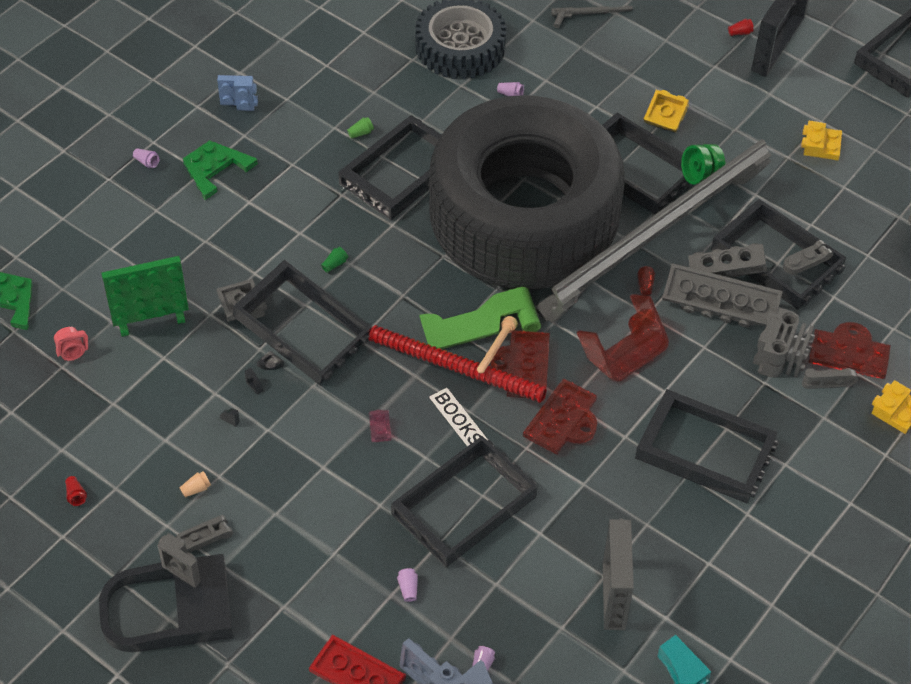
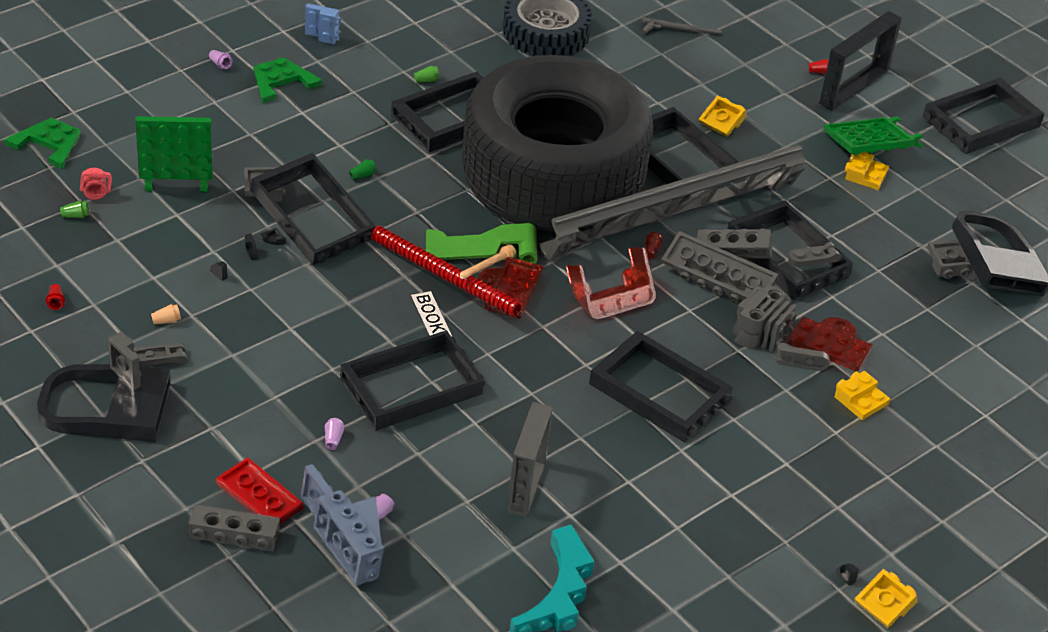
camera: 10 degrees right, 10 degrees down
clear pink bracket [369,410,391,442] -> none
clear red plate [523,378,597,455] -> none
green wheel [681,144,726,185] -> none
none -> bright green cone [60,200,89,218]
none -> green plate [823,116,924,155]

